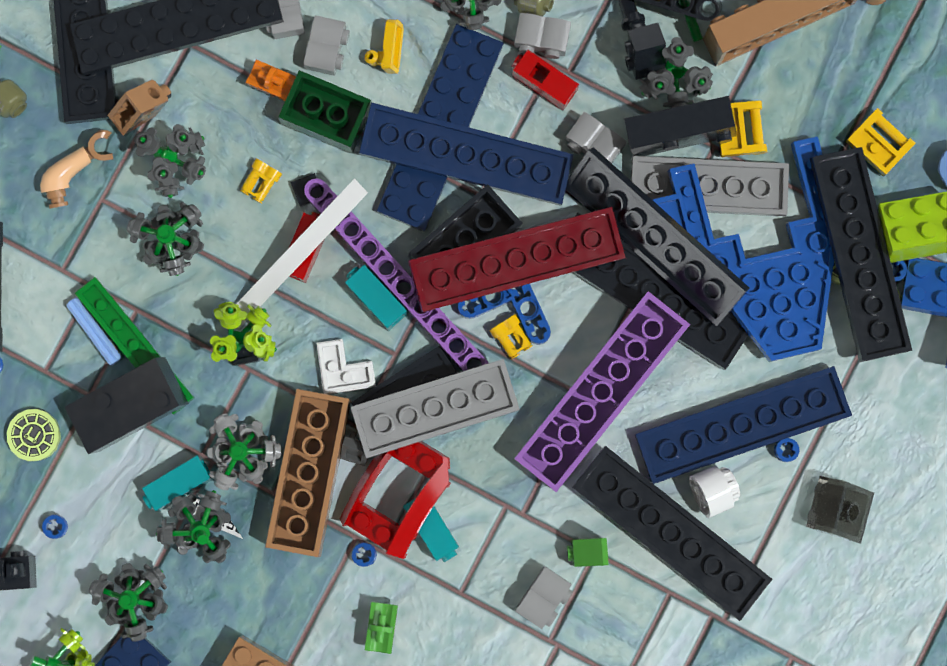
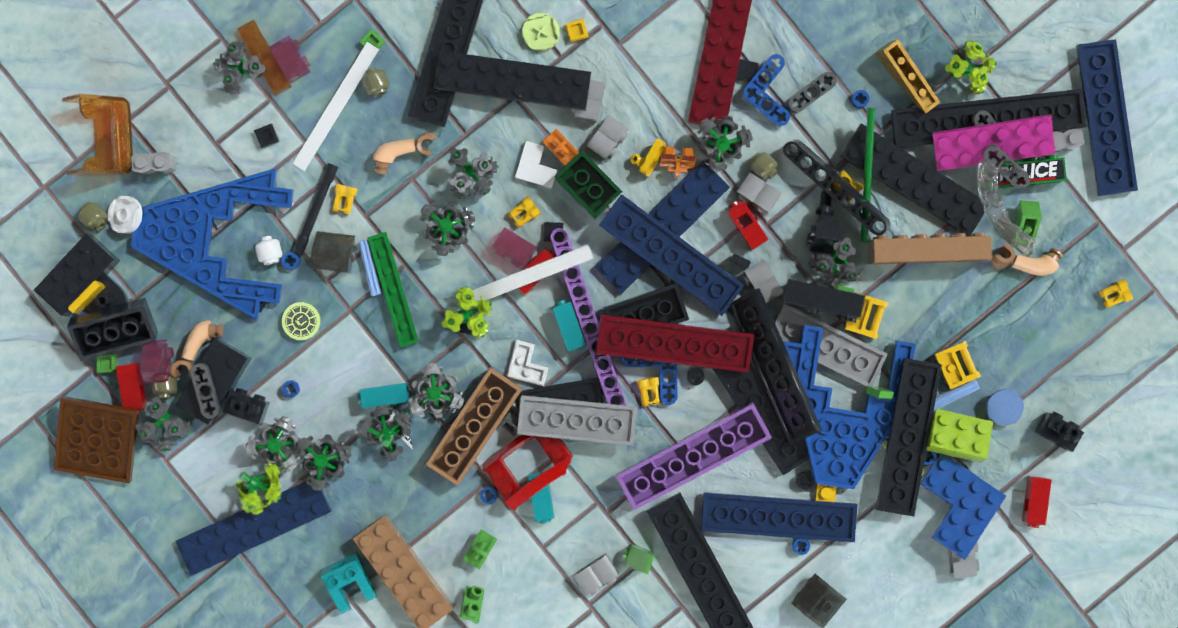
camera: 20 degrees right, 5 degrees up
black brick [65,357,189,454] -> none
medium nougat torso [108,80,171,136] -> none
white piece [689,466,740,518] -> none
none -> light grey plant [245,416,302,472]
none -> clear smoke slope [309,231,356,274]
none -> yellow piece [332,184,358,214]
none -> clear pink brick [492,227,538,268]
none -> white tile [515,141,557,189]
none -> orange hips [660,146,696,178]
none -> black bush [687,368,704,385]
none -> black tile [729,254,751,269]
none -> black bush [796,472,814,490]
none -> yellow plate [815,484,837,502]
none -> bright green tile [866,386,894,399]
none -> light blue axle [934,380,980,410]

